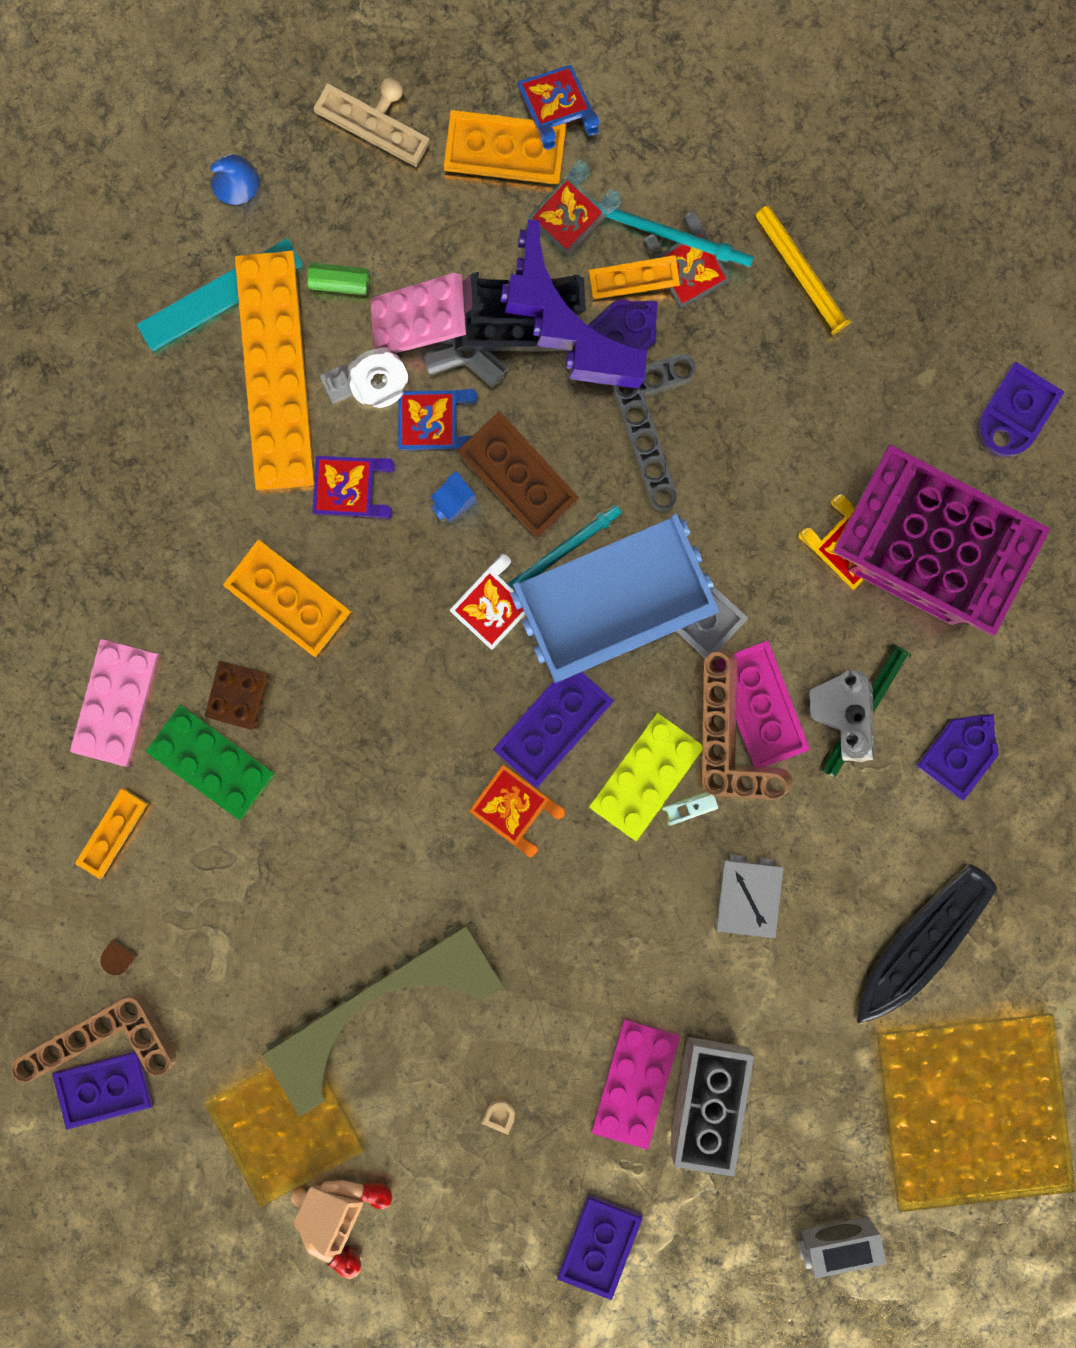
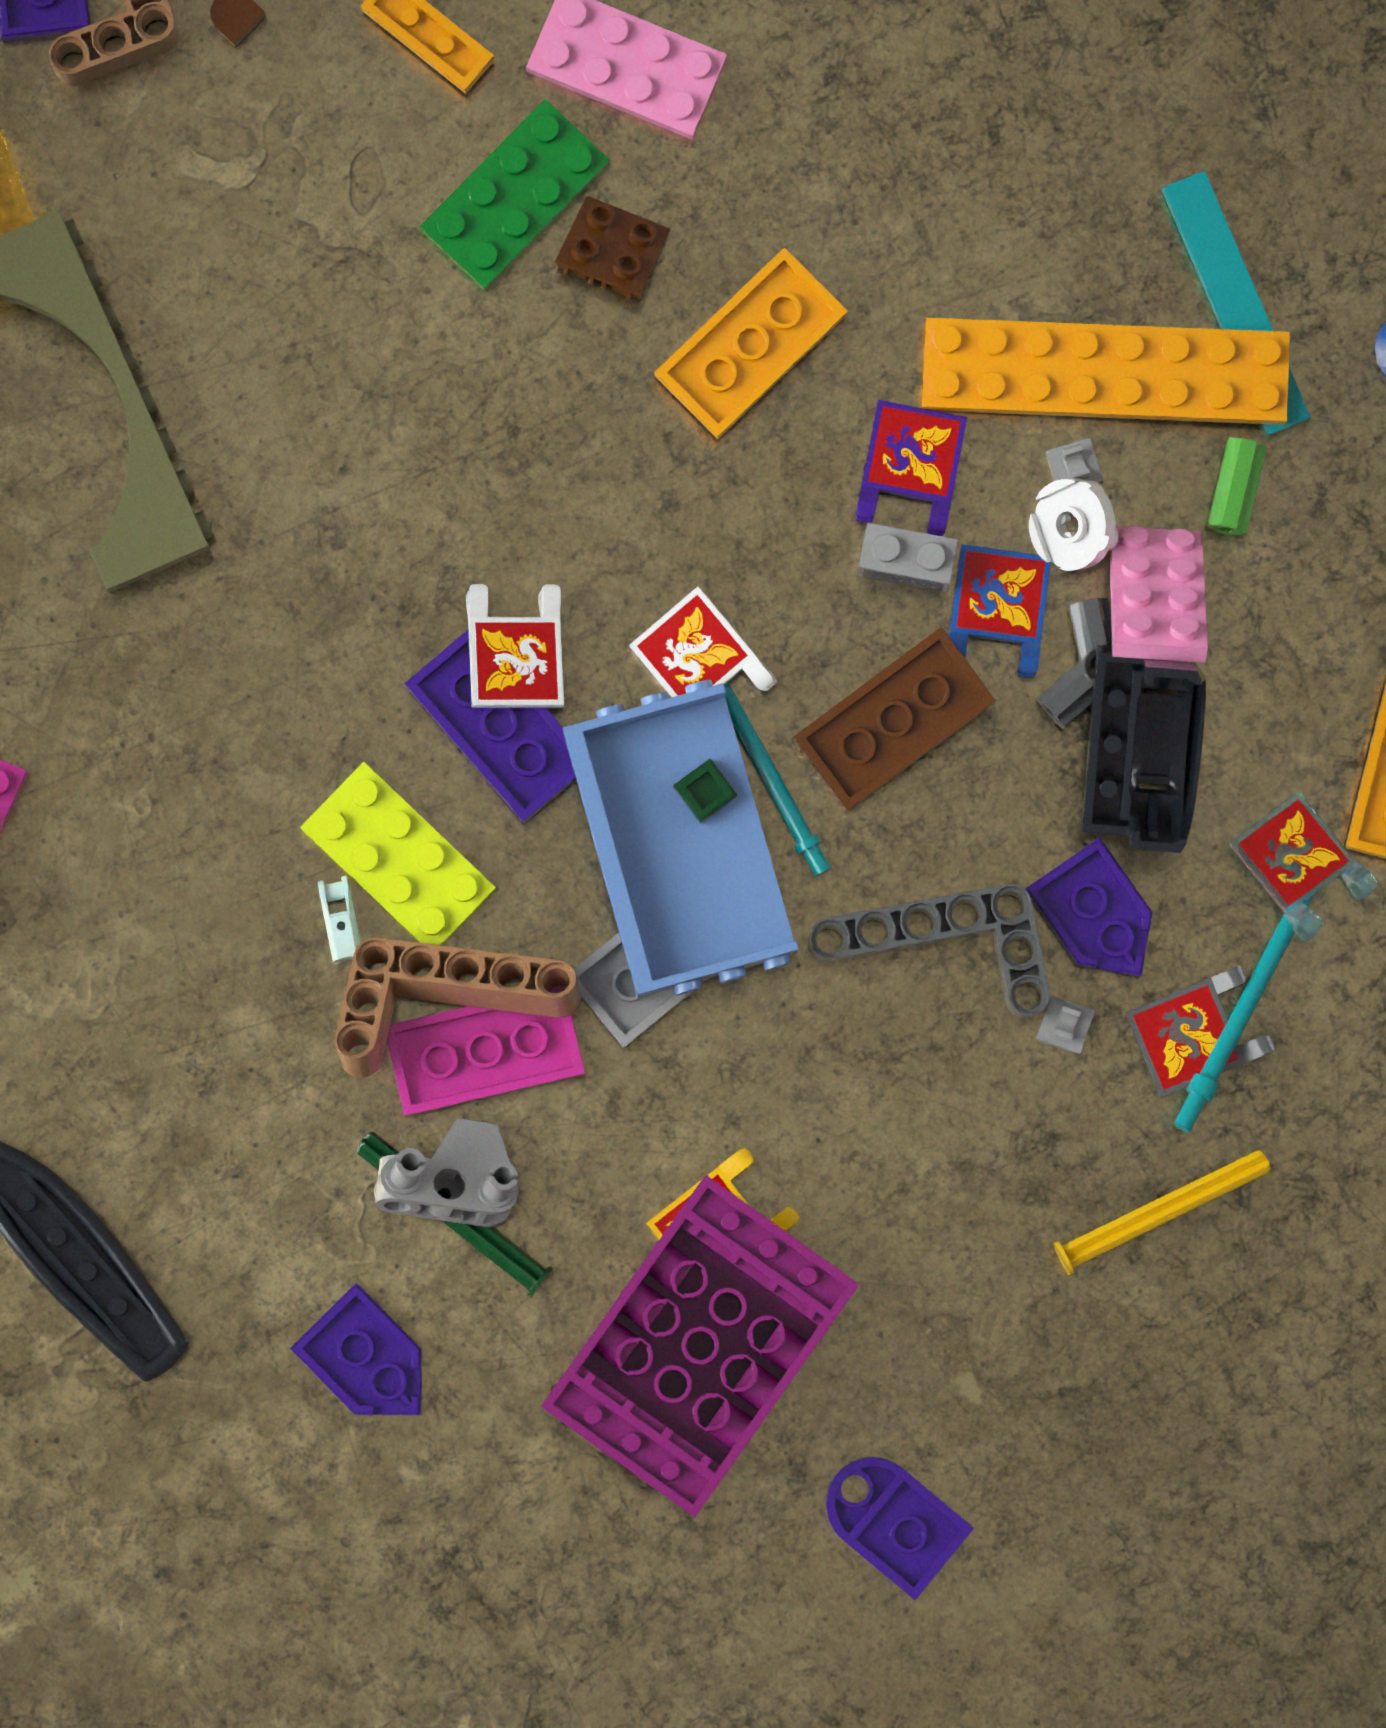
camera: 95 degrees right, 5 degrees down
blue arch [430,471,477,523] -> none
flag [469,764,566,857] -> none
dark purple arch [500,219,647,389] -> none
light orange plate [589,255,680,300] -> none
light grey brick [714,854,783,938] -> none
none -> flag [466,584,564,708]
none -> dark green tile [673,759,738,824]
none -> light grey brick [857,522,958,593]
none -> light grey tile [1035,995,1095,1055]

